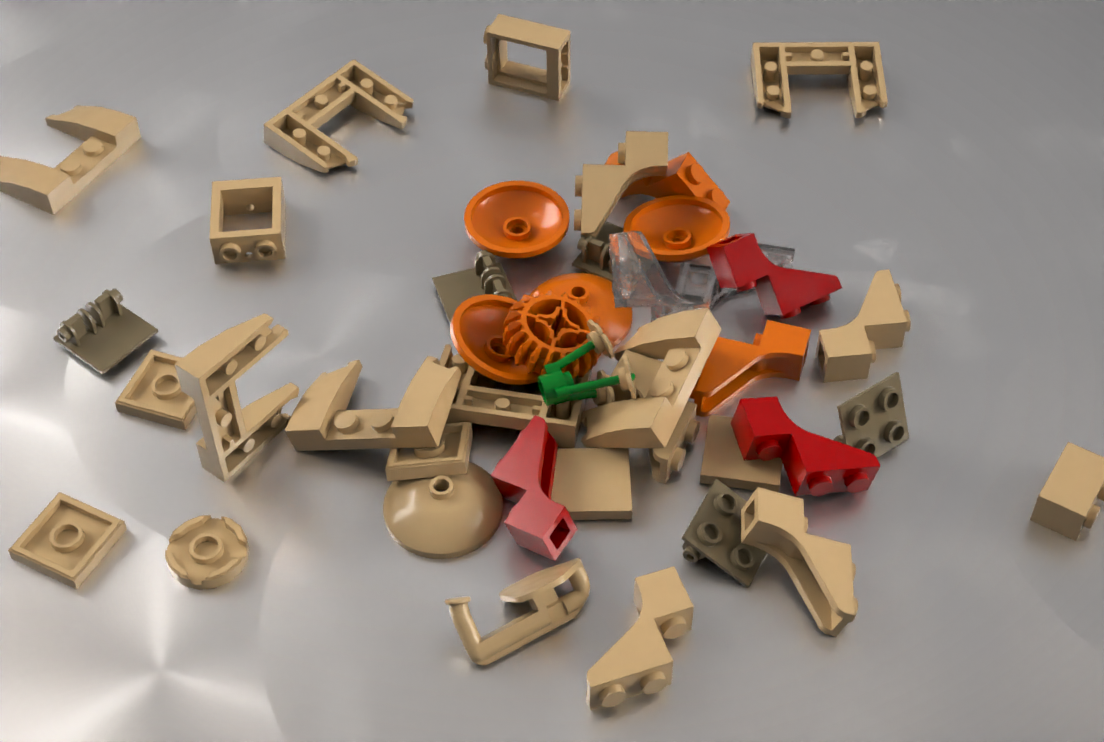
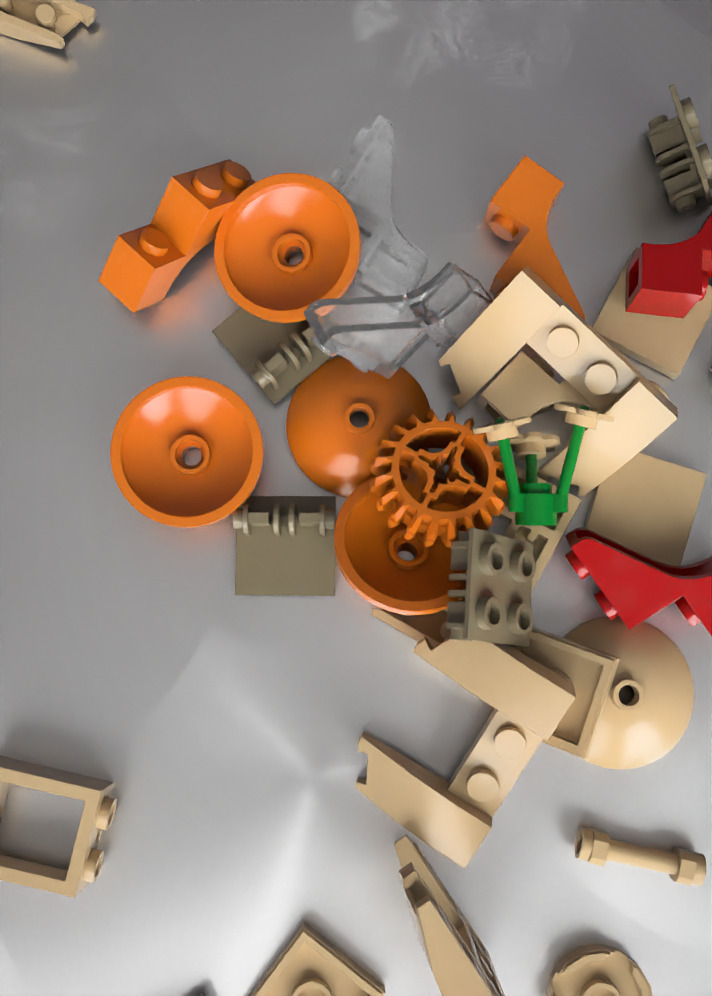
camera: 70 degrees left, 35 degrees up
tan arch [574,131,668,239] -> none
red arch [706,233,842,319] -> none
tan arch [815,269,911,383] -> none
none -> dark tan hinge [446,528,536,647]
none -> tan bar [575,827,706,886]

